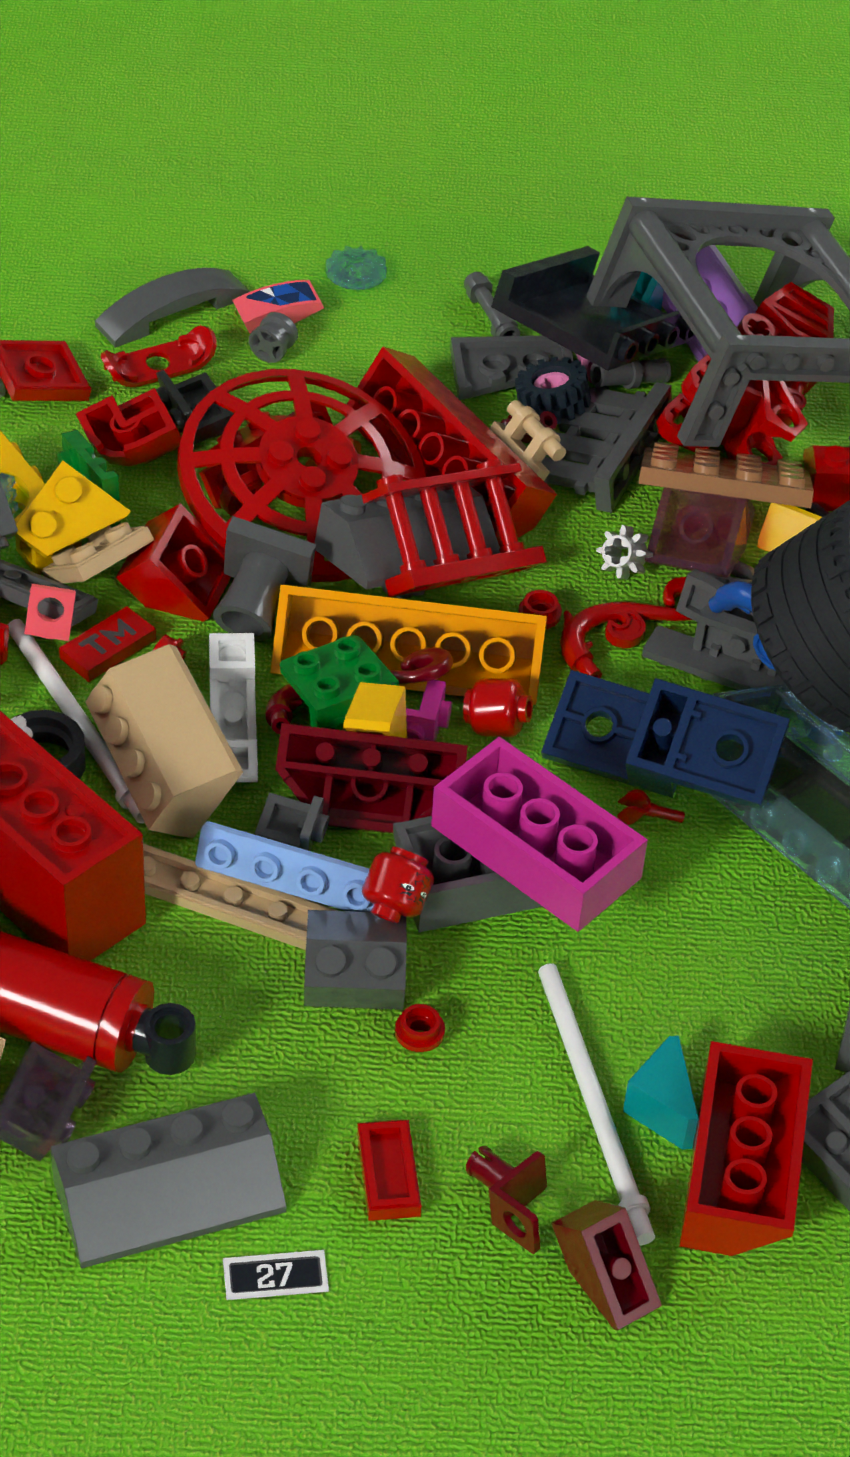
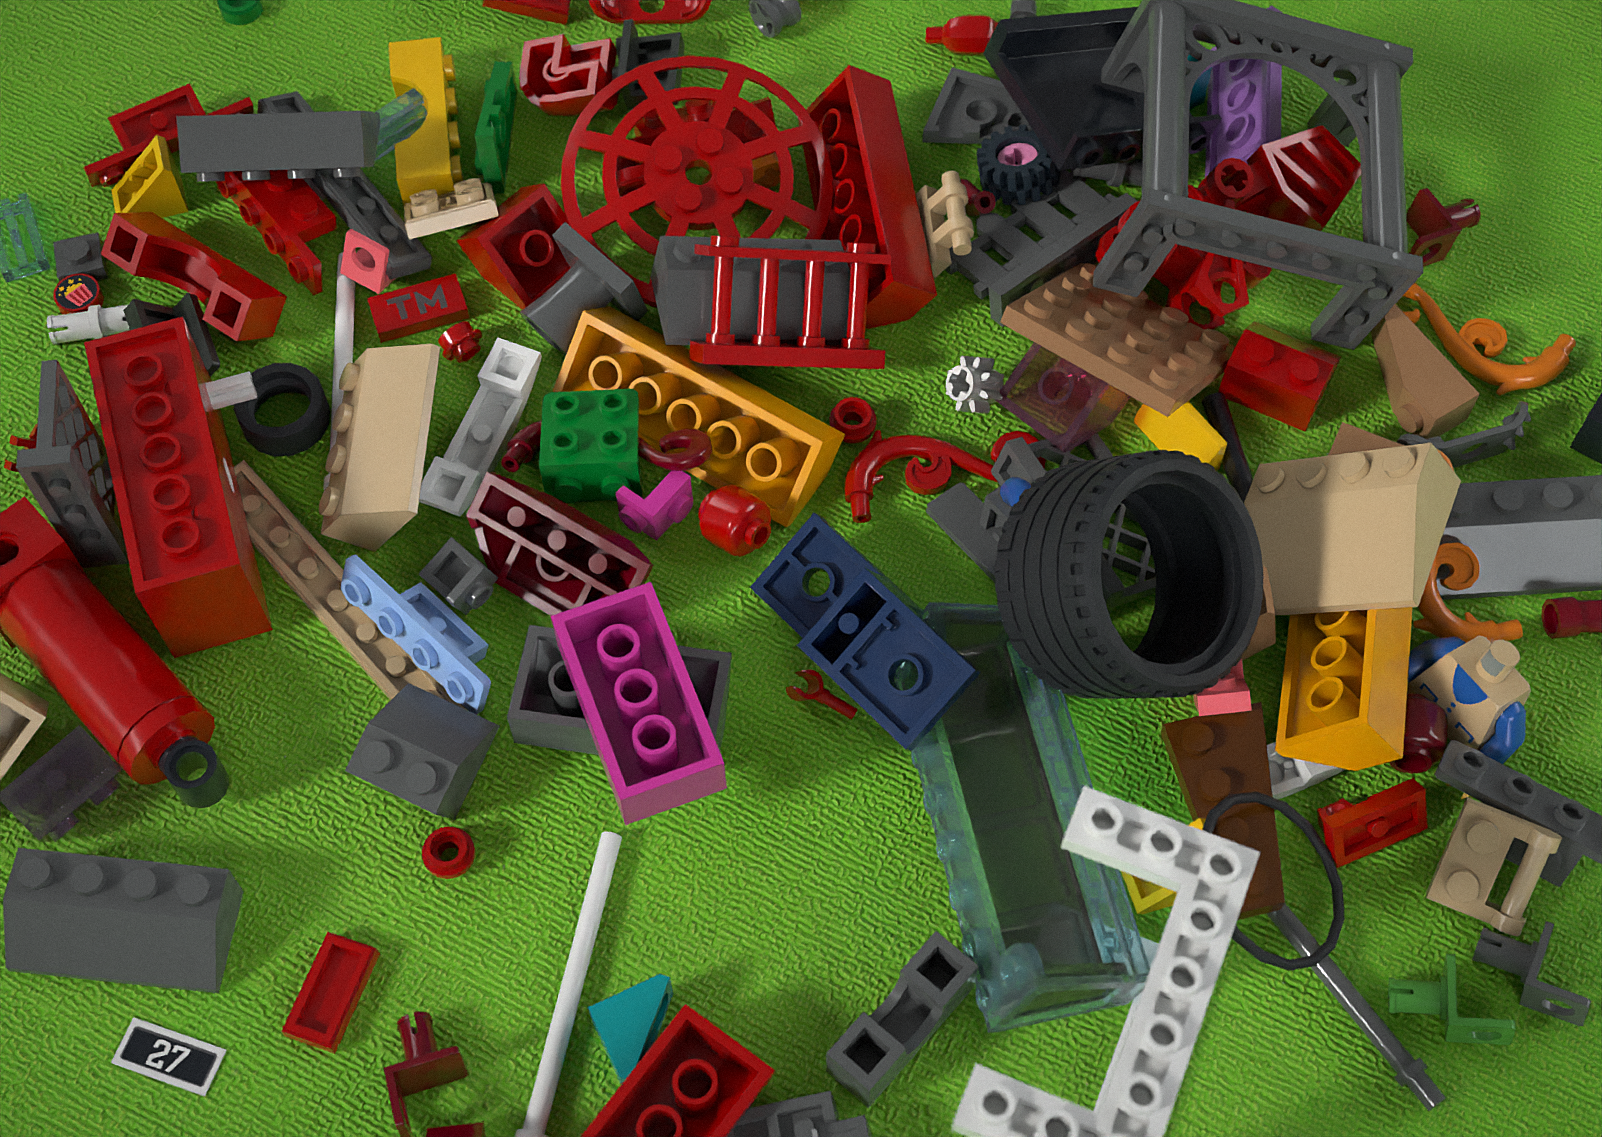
camera: 30 degrees right, 15 degrees up
yellow wing [14,461,131,558] -> none
yellow slope [344,682,407,738] -> none
red head [361,846,434,924] -> none
none -> red plant [925,15,998,56]

